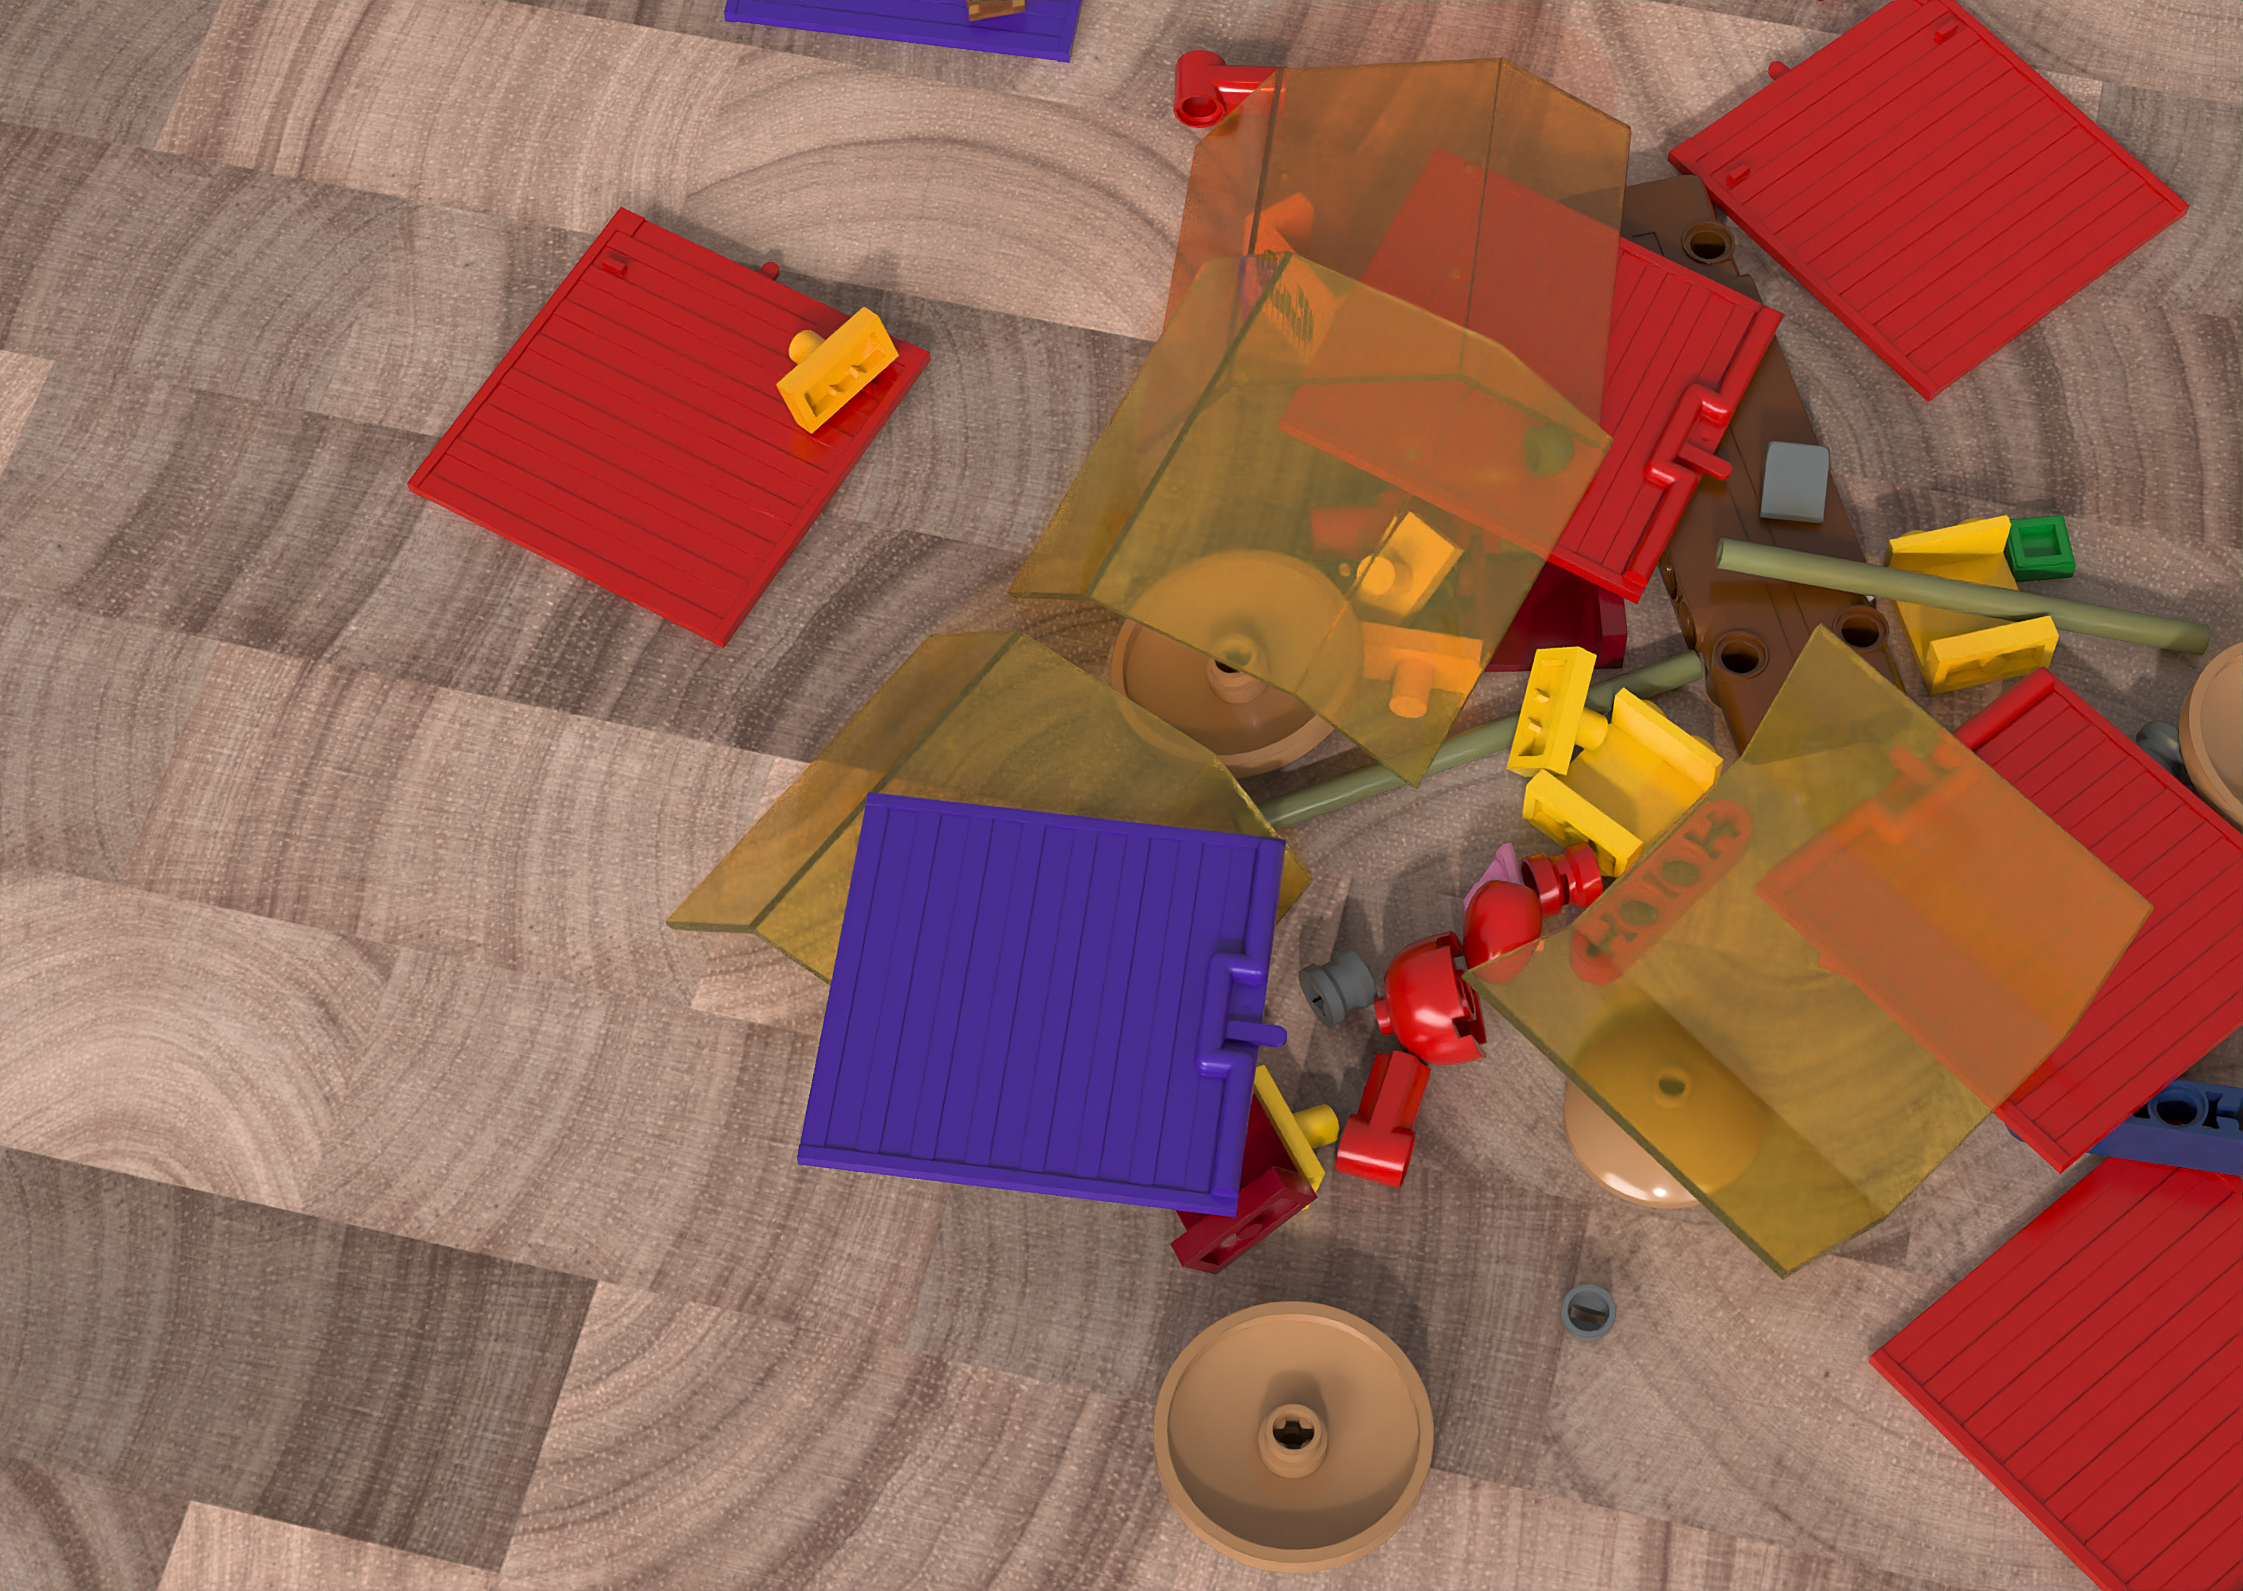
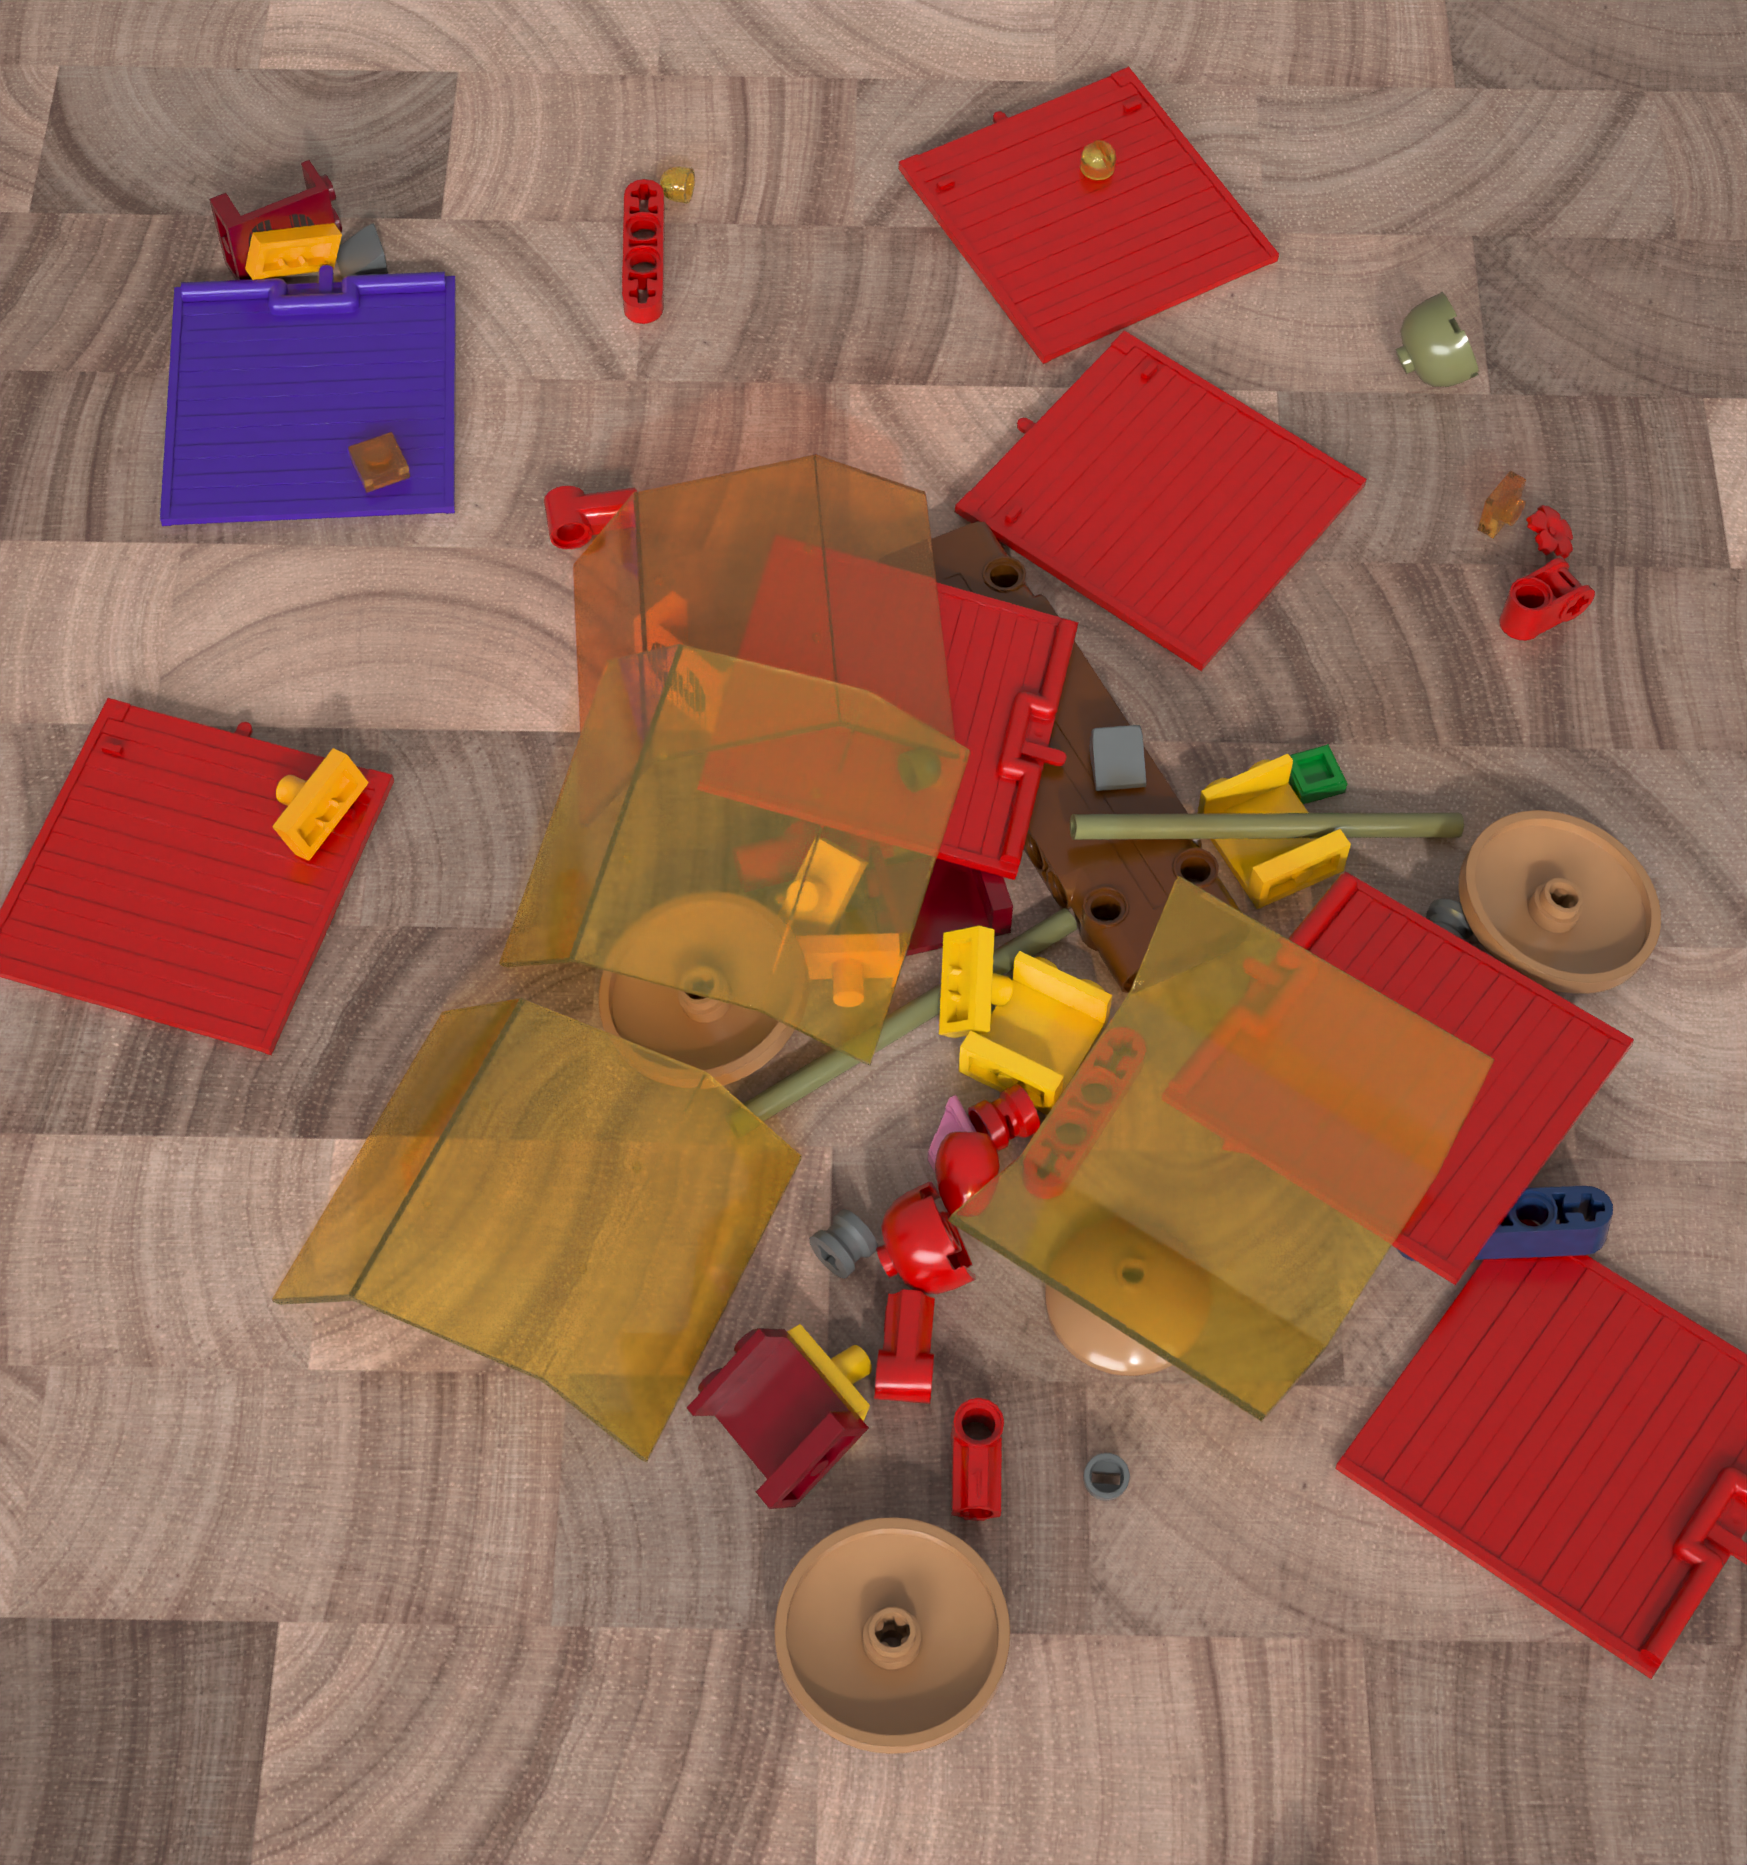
camera: 15 degrees left, 0 degrees up
dark purple door [797,792,1287,1217] -> none
none -> red piece [950,1398,1004,1521]

